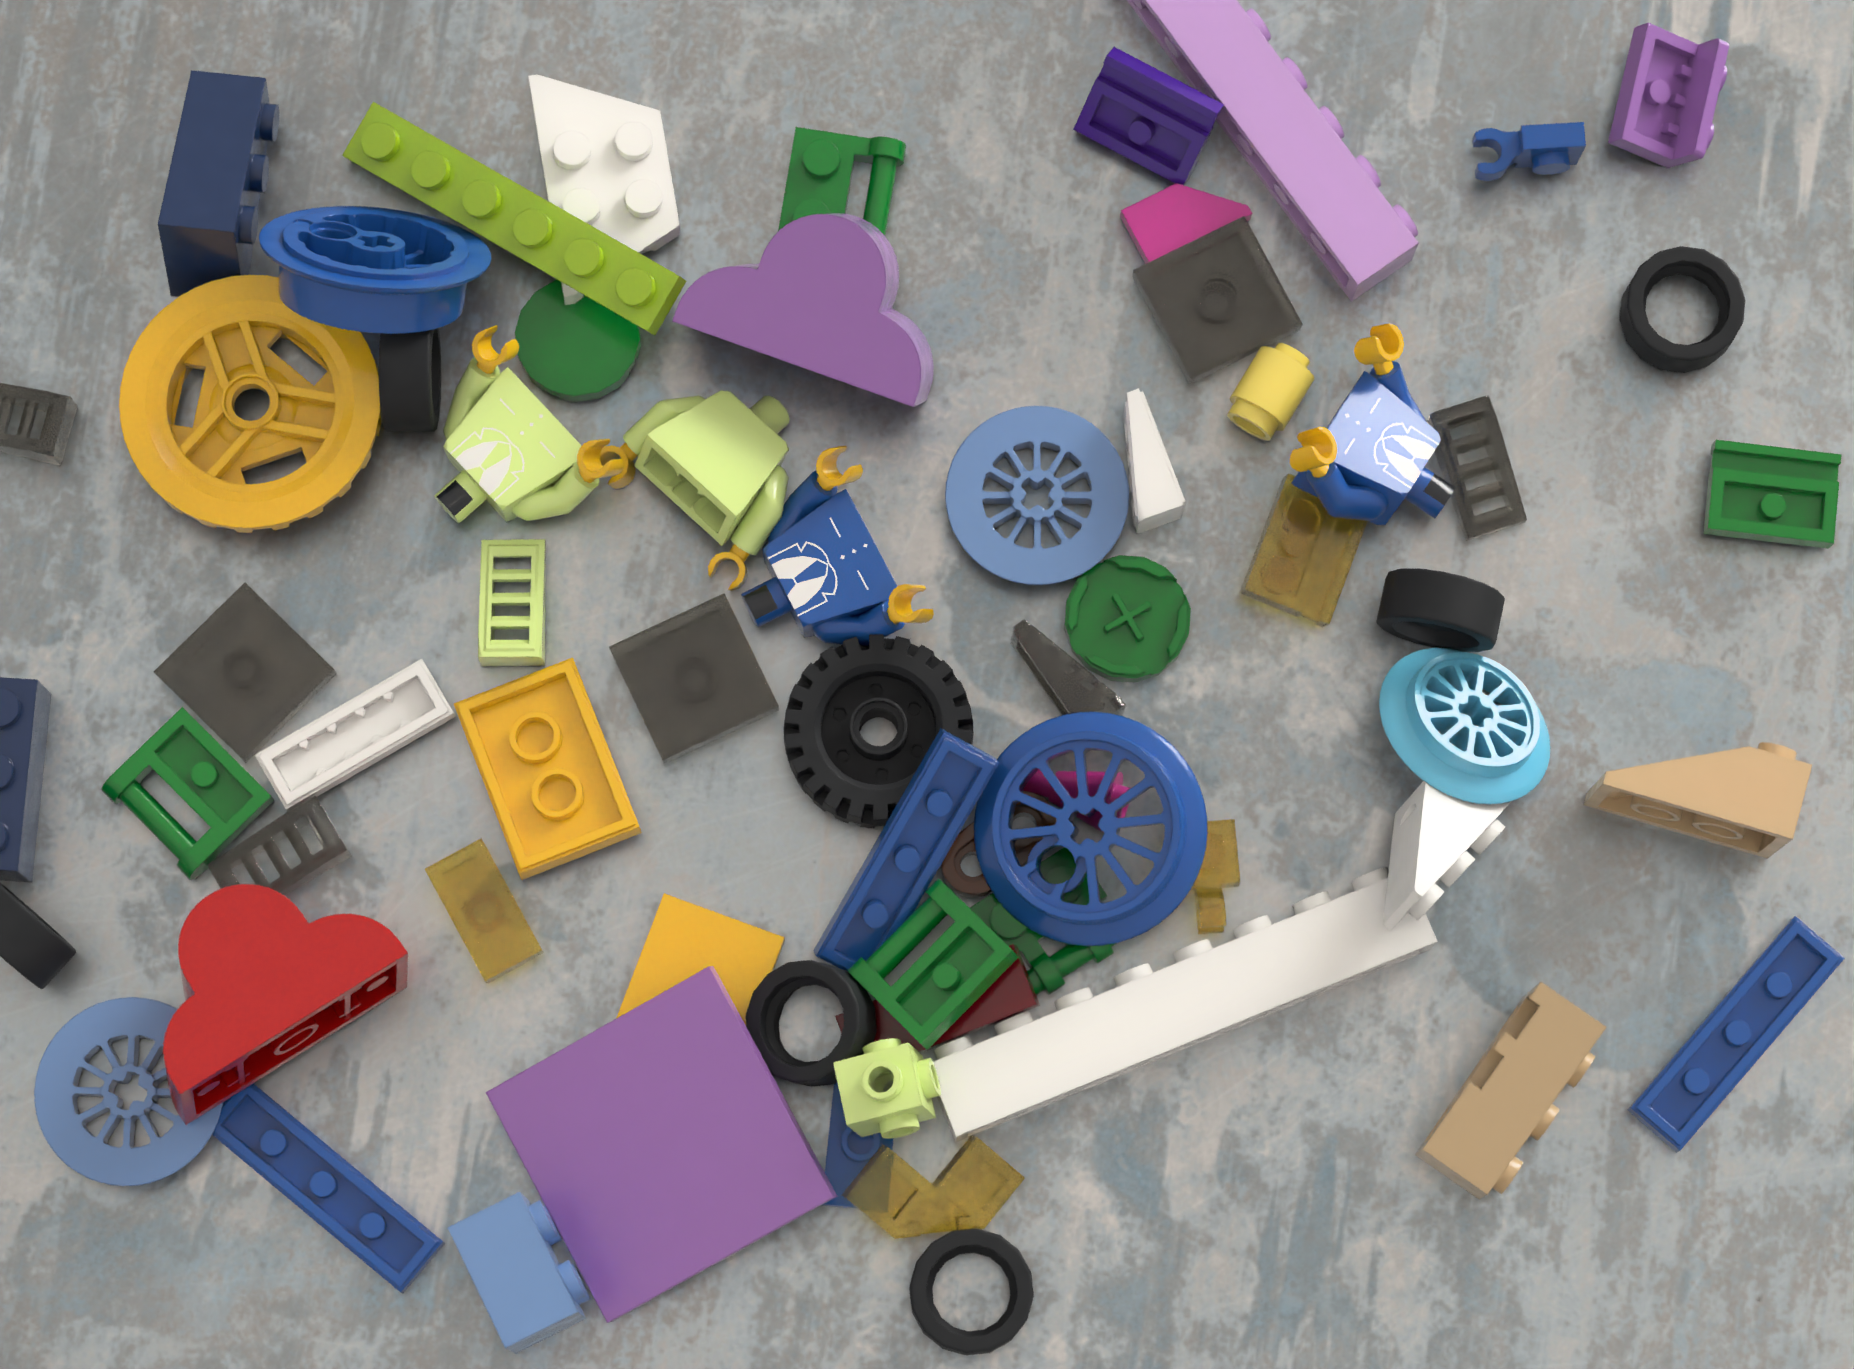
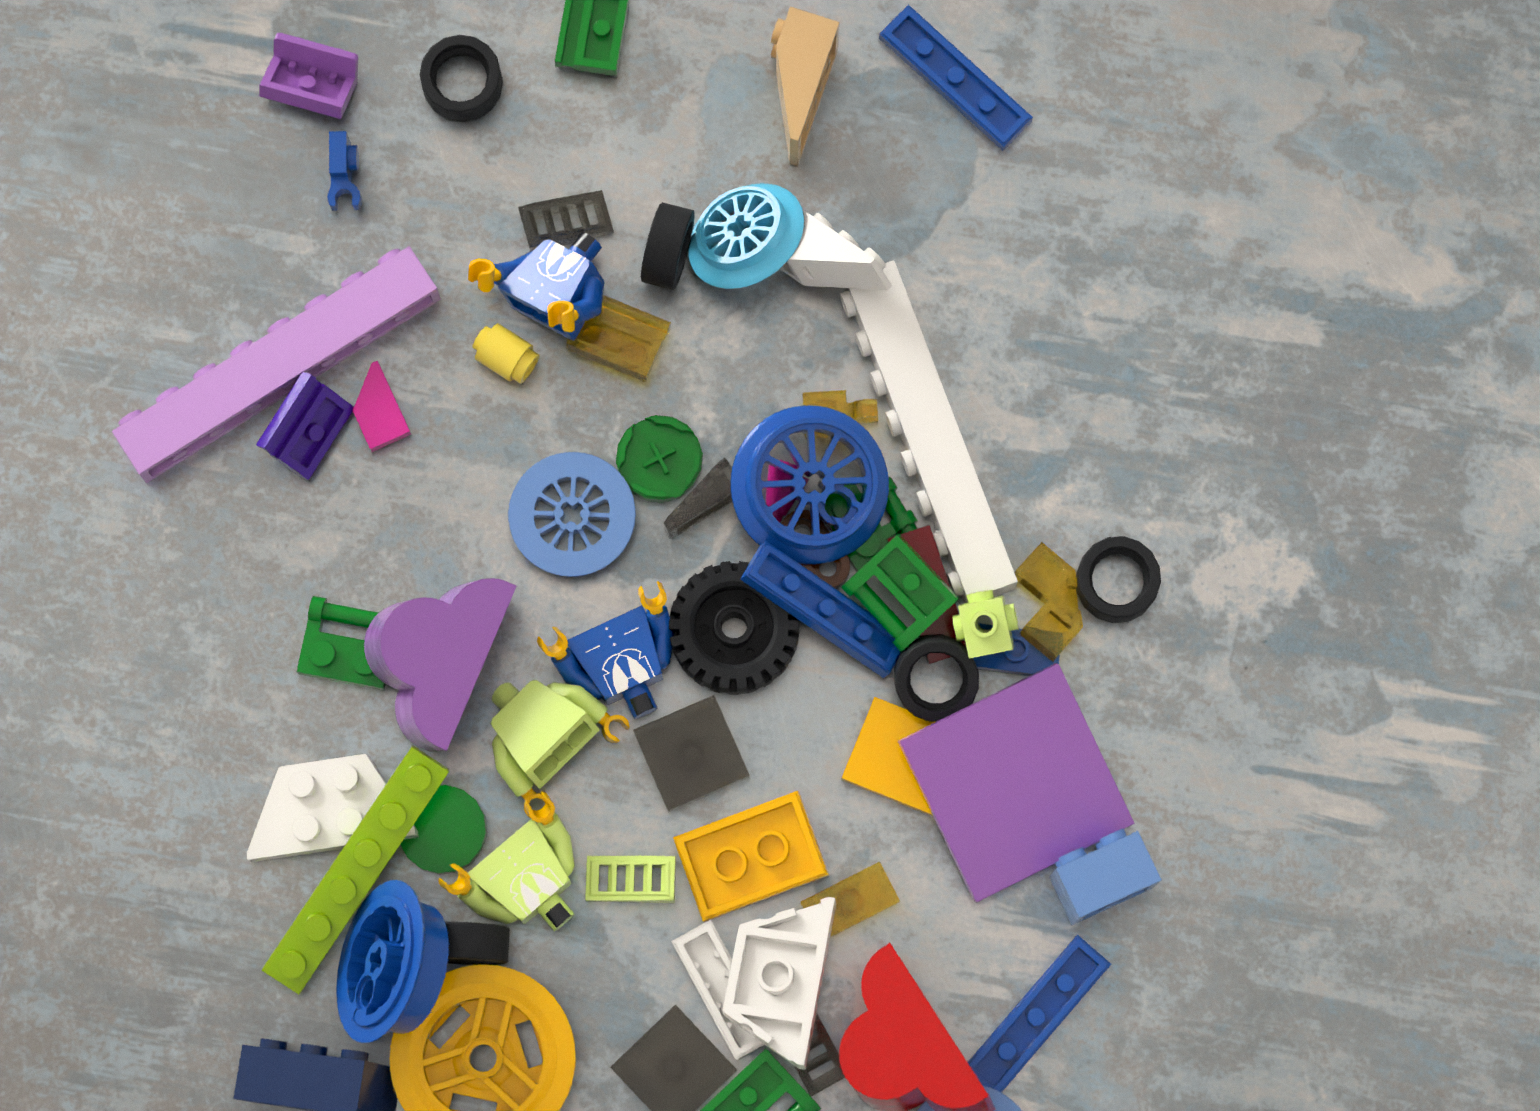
camera: 85 degrees left, 0 degrees up
white slope [1123,388,1186,534] -> none
clear smoke plate [1132,216,1303,384] -> none
tan wedge [1415,982,1607,1200] -> none
none -> white wing [722,897,836,1070]

